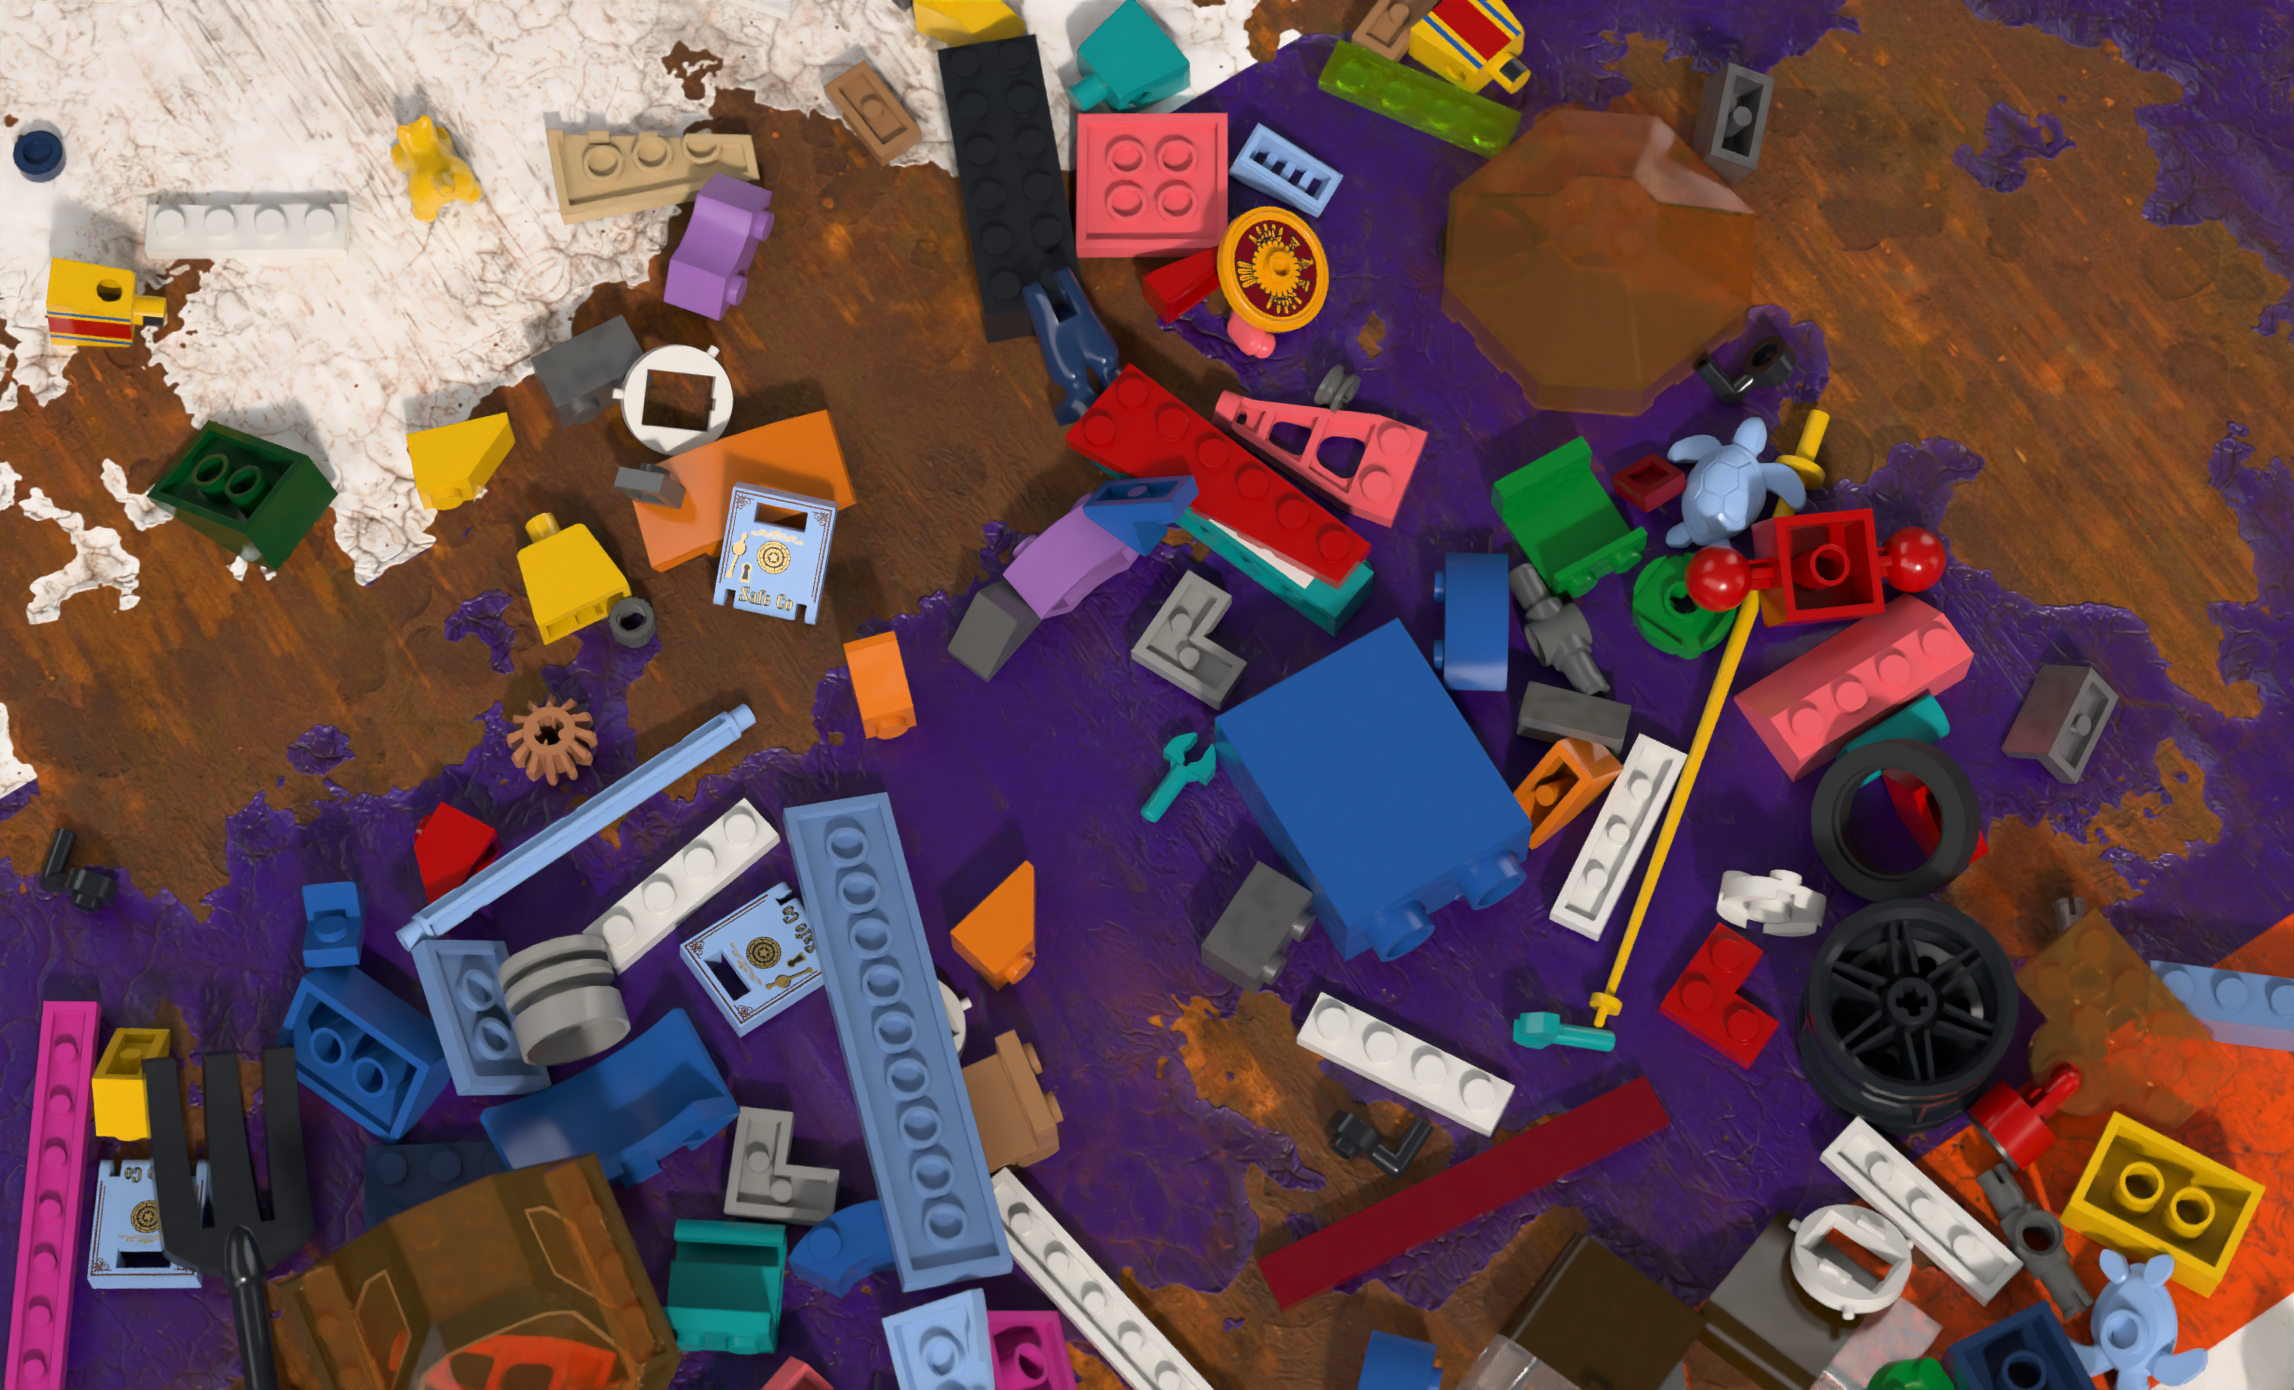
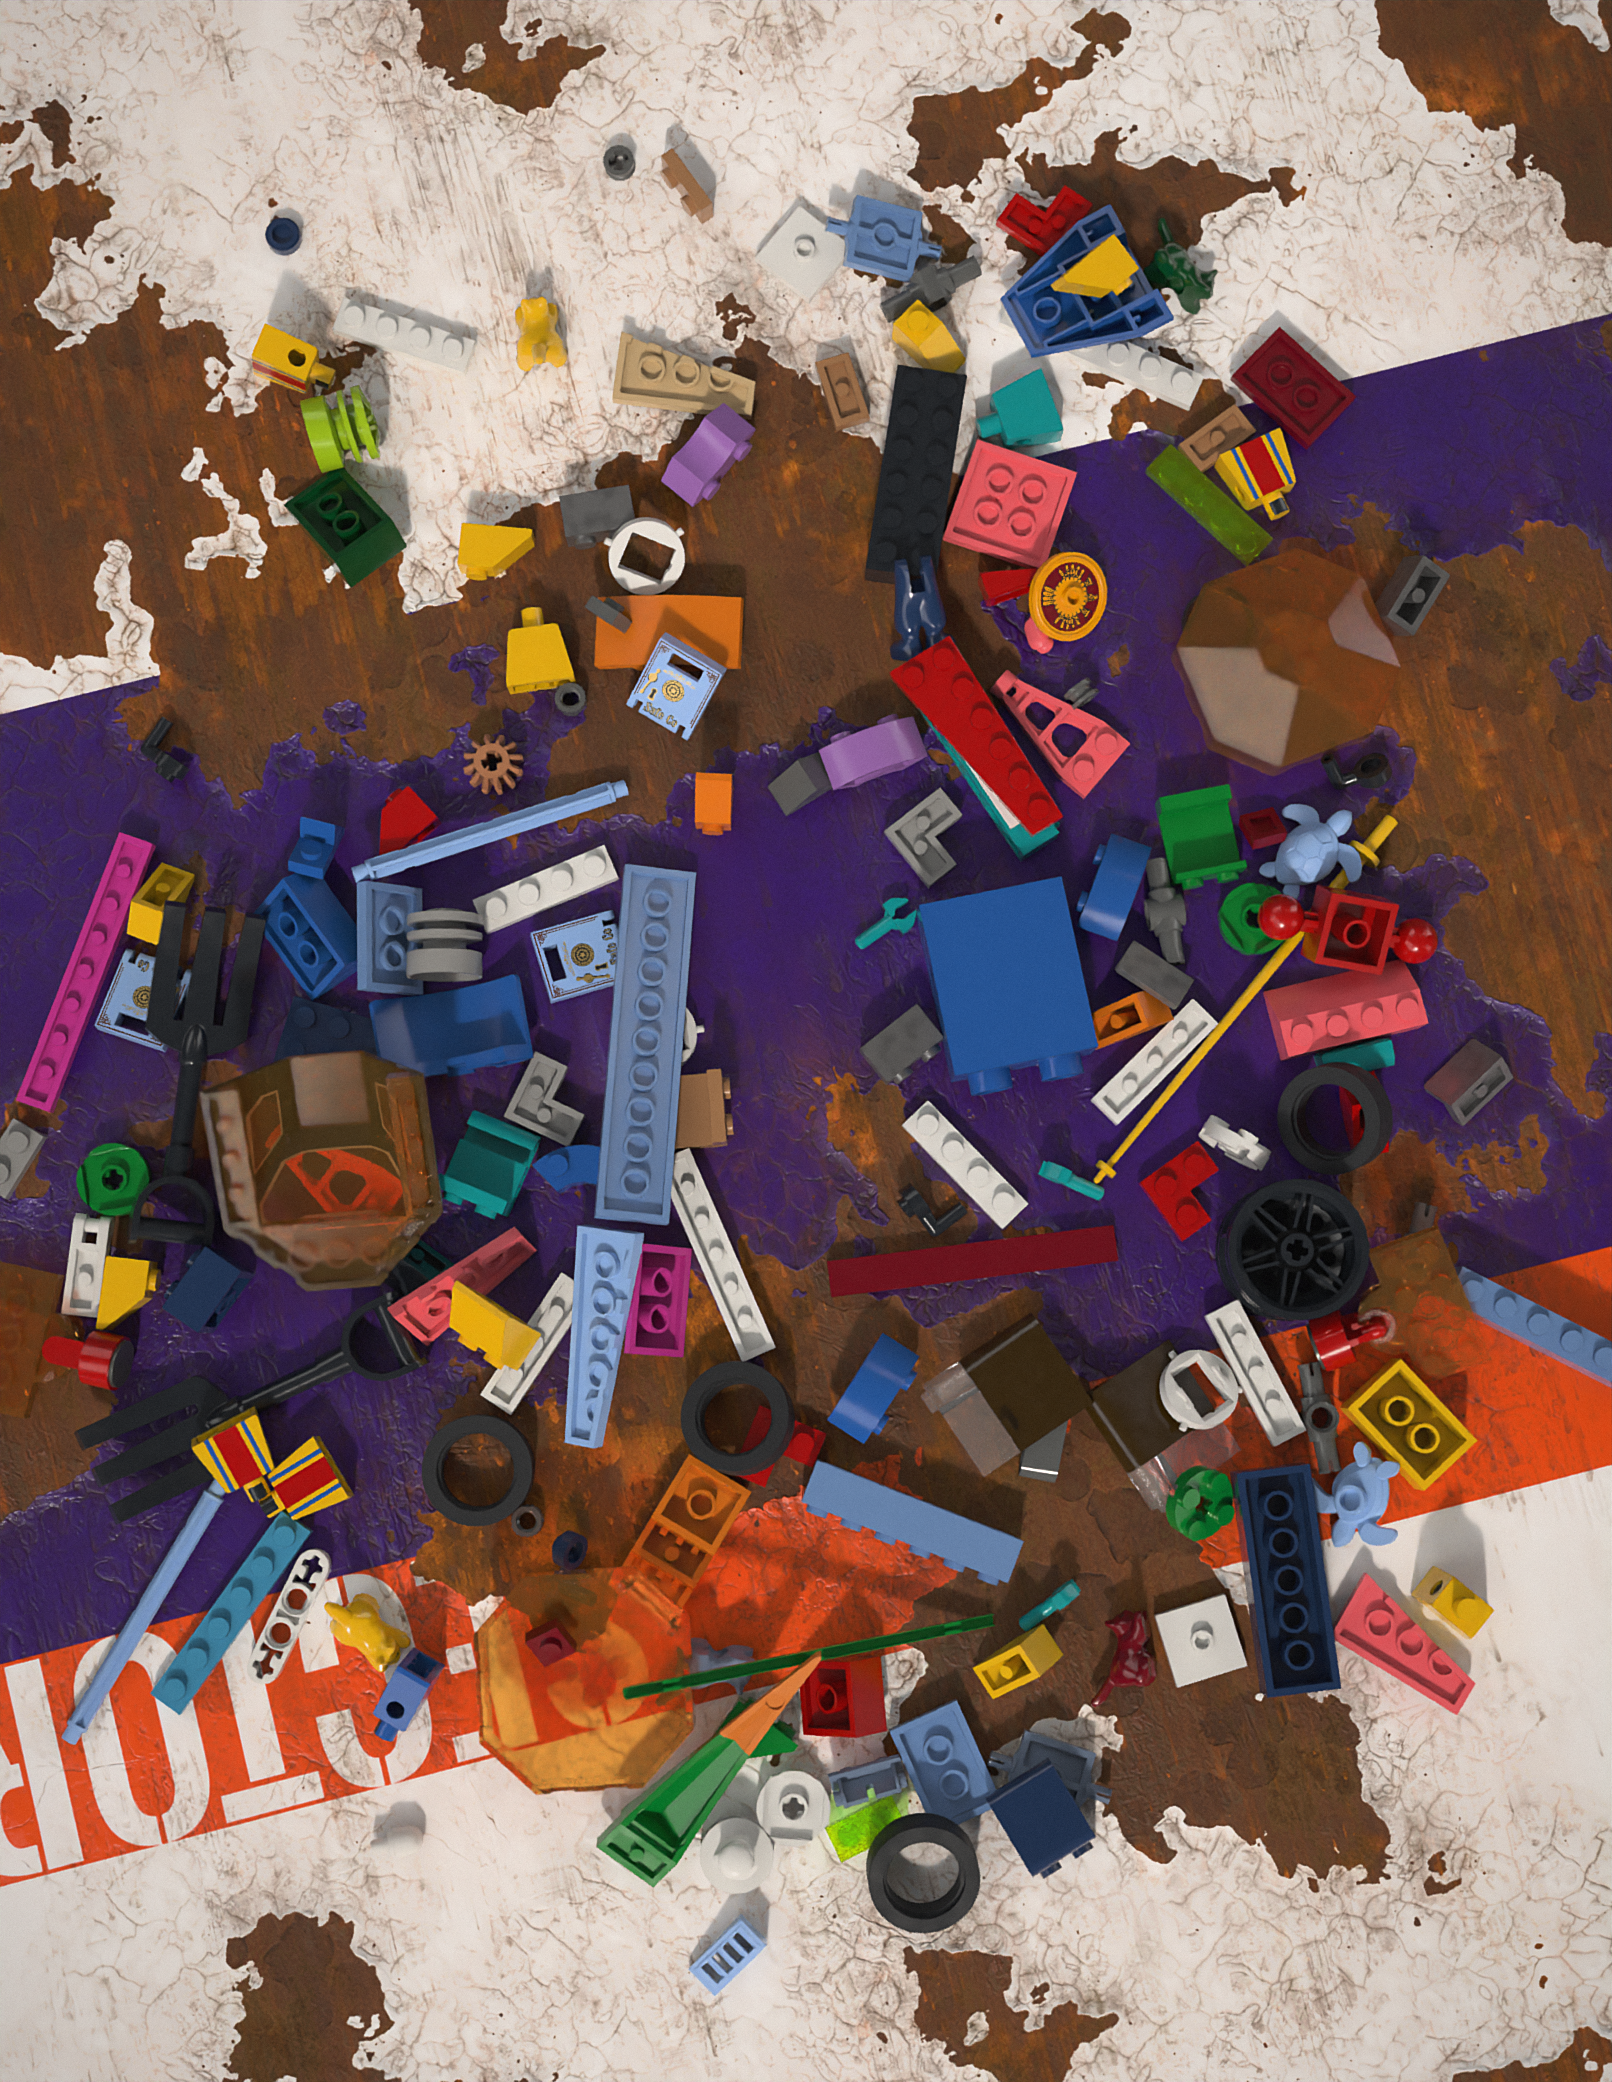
camera: 15 degrees right, 15 degrees up
orange slope [950,860,1036,991] -> none
blue slope [1082,475,1199,556] -> none
light blue slope [1228,123,1343,218] -> none
none -> lime wheel [300,385,381,473]

